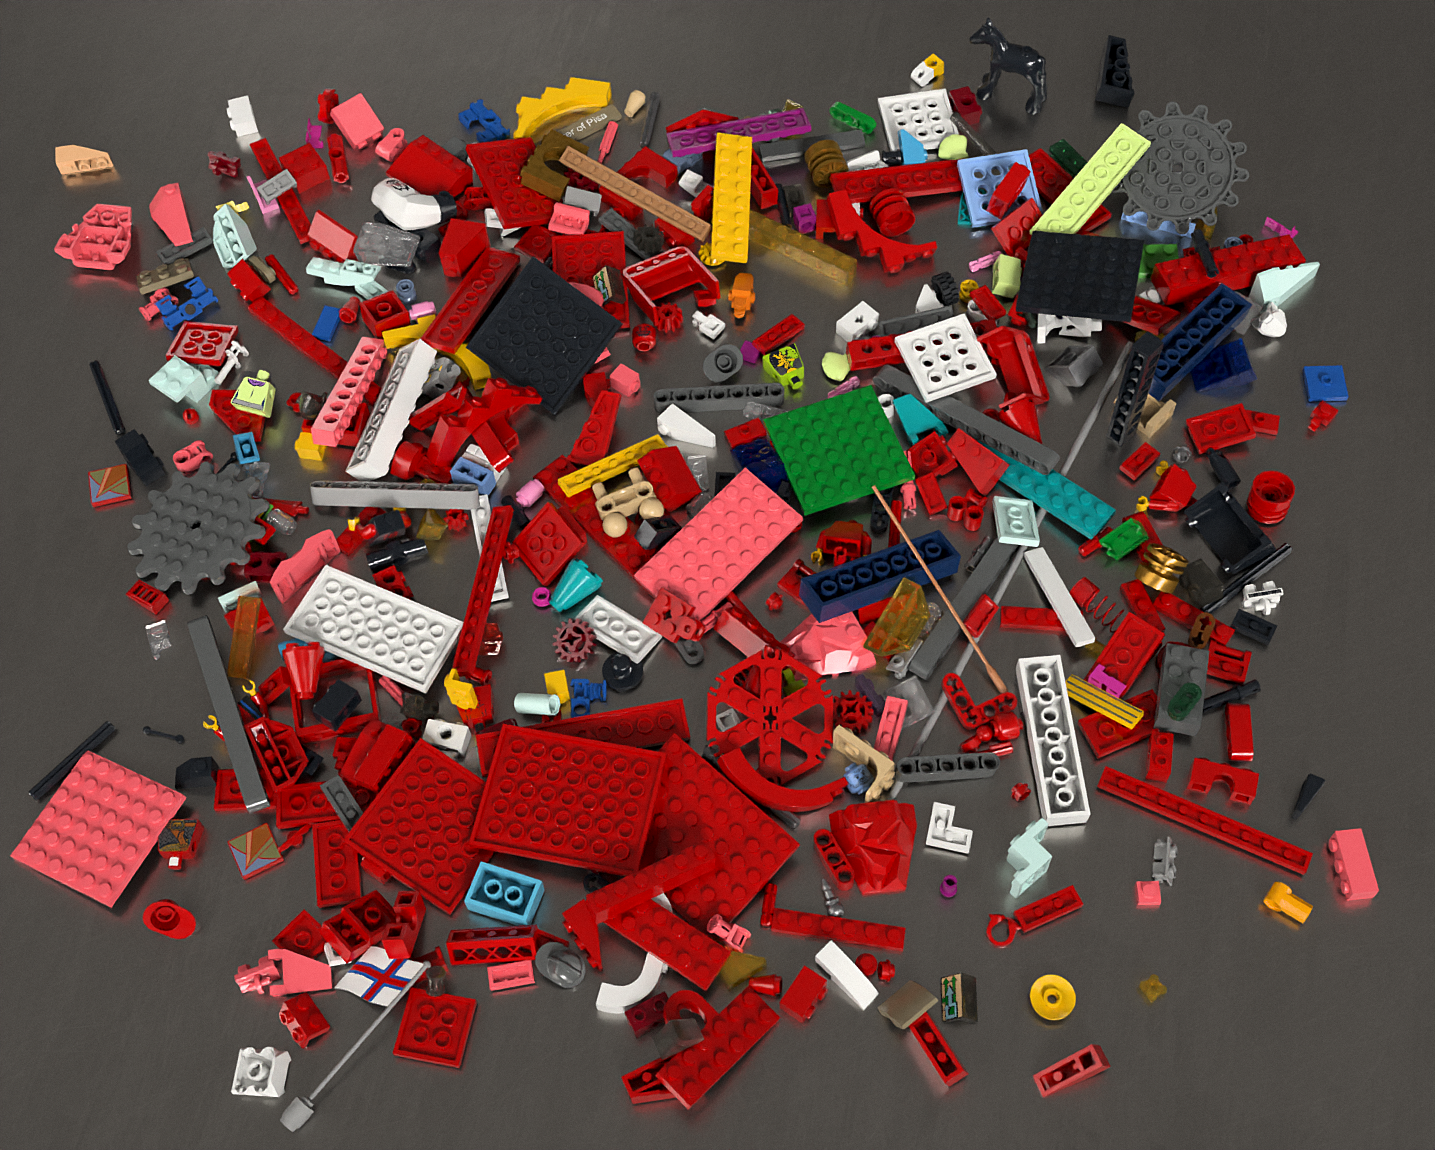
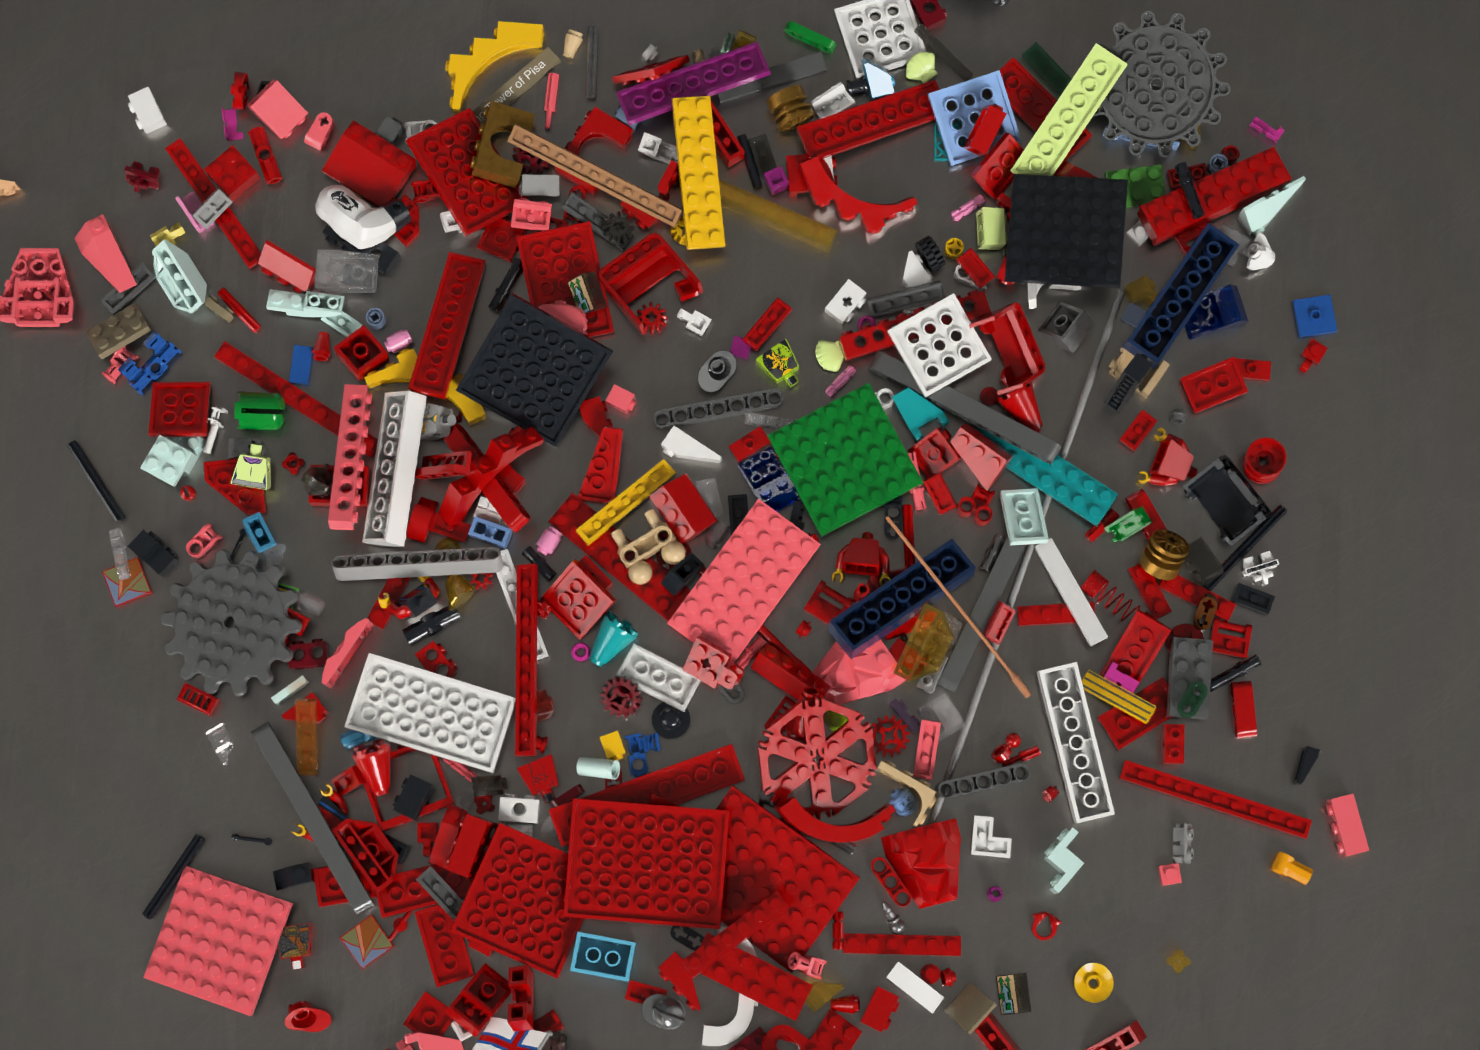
camera: 10 degrees left, 20 degrees up
red brick [227,259,271,302] -> none
red bar [252,497,309,517] -> none
yellow brick [295,432,327,461] -> none
red slope [439,218,491,278] -> none
yellow bracket [444,668,478,709] -> none
red fence [446,924,538,965] -> none
blue piece [458,99,510,143] -> none
coral plate [487,960,535,991] -> none
red head [632,323,656,352] -> none
white plate [716,708,740,732] -> none
orange hinge [728,273,755,318] -> none
red wheel [869,188,915,237] -> none
red beam [941,673,1018,730] -> none
red head [990,712,1023,741] -> none
red plate [1013,885,1083,933] -> none
clear yellow pin [1085,637,1106,656] -> none
red tile [1121,295,1181,335] -> none
red arch [1186,757,1259,805] -> none
black piece [1206,448,1241,490] -> none
none -> clear beam [109,528,131,581]
none -> green cylinder [234,391,285,430]

